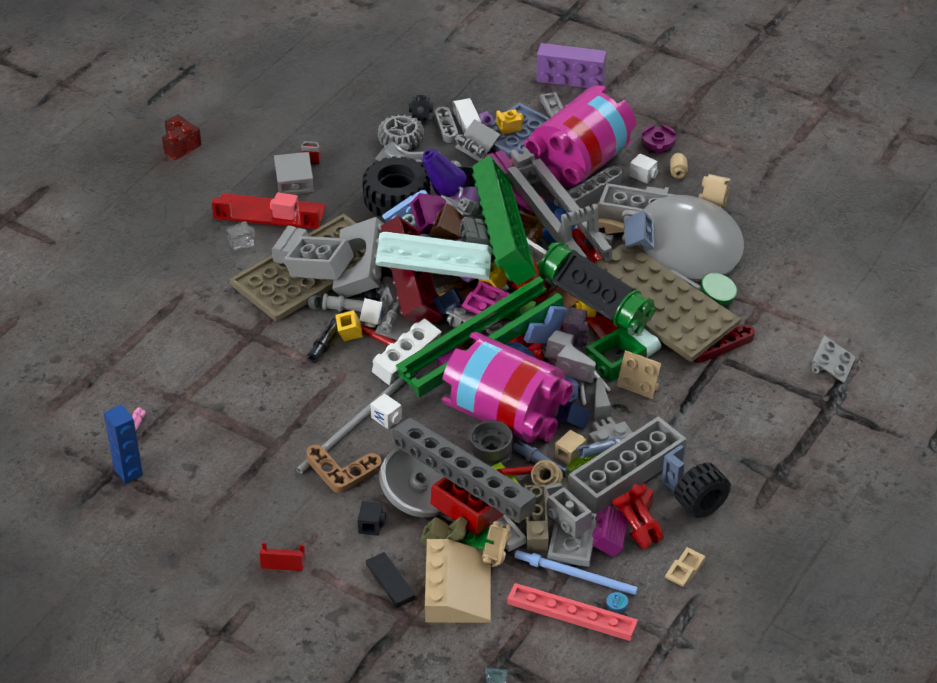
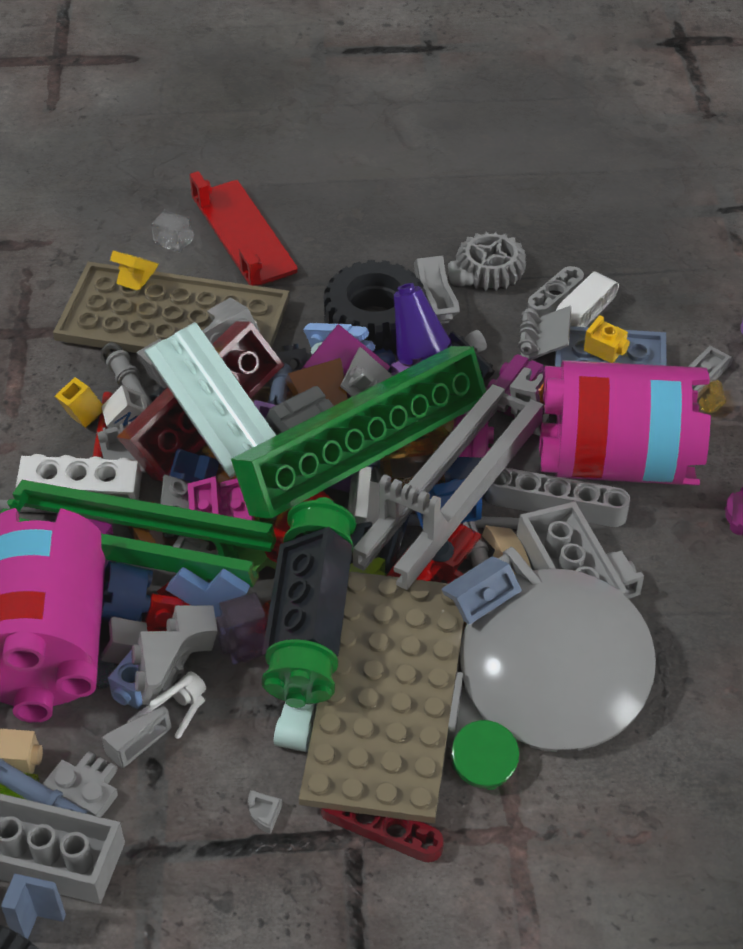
camera: 55 degrees right, 5 degrees up
clear red brick [162,114,202,160] -> none
coral brick [270,192,299,221] -> none
light grey brick [272,225,308,265] -> none
light grey panel [274,152,314,194] -> none
light grey brick [283,236,354,280] -> none
piece [301,141,321,164] -> none
black pin [307,318,338,363] -> none
black brick [409,95,433,120] -> none
medium lavender bar [478,111,494,126] -> none
dark blue panel [556,402,591,429] -> none
green window [586,327,647,382] -> none
tan hinge [617,350,661,399] -> none
white brick [629,154,658,184] -> none
tan brick [670,153,688,179] -> none
tan brick [698,174,731,208] -> none
none -> yellow slope [110,250,159,290]
none -> light grey tile [248,790,283,834]

